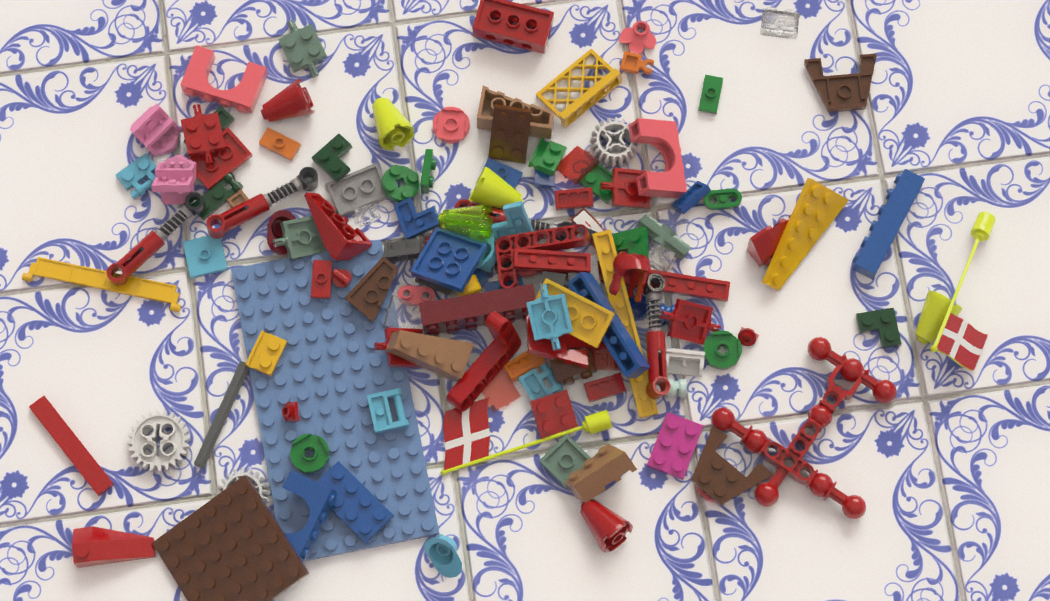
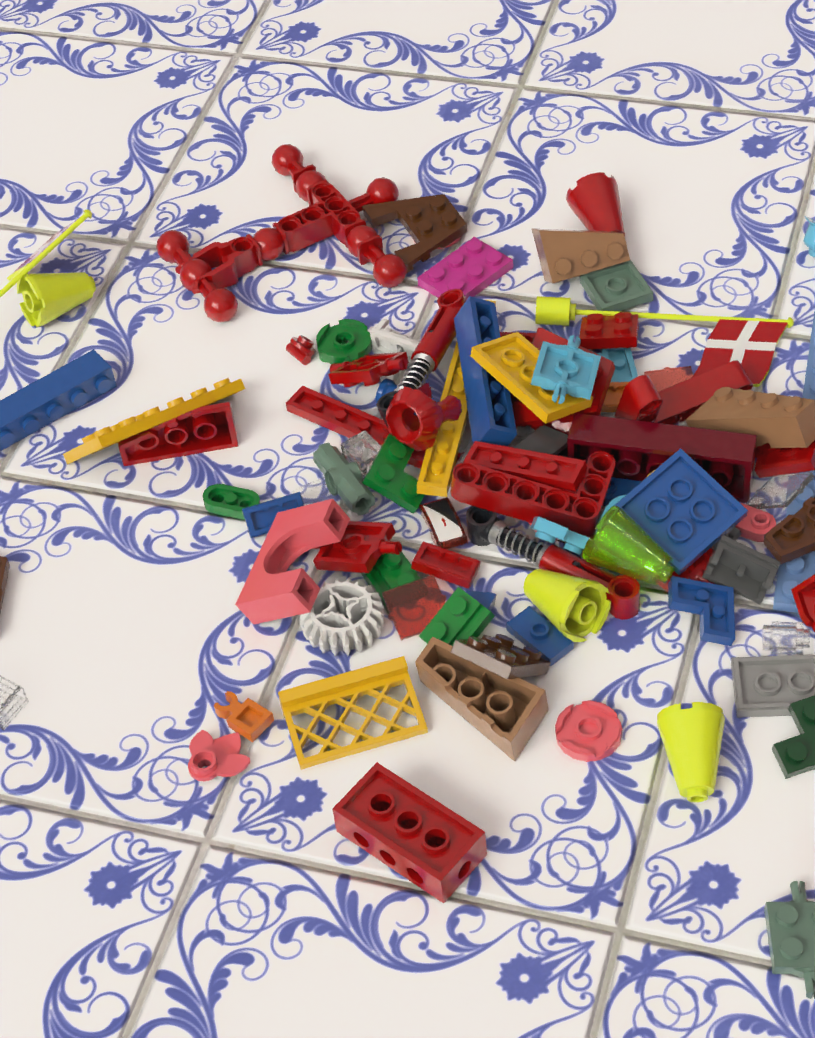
camera: 150 degrees left, 25 degrees down
green plate [381,165,419,203] -> none
green plate [420,149,437,194] -> none
light aqua wheel [666,379,687,398] -> none
green plate [698,74,723,114] -> none
dark green plate [855,307,902,349] -> none

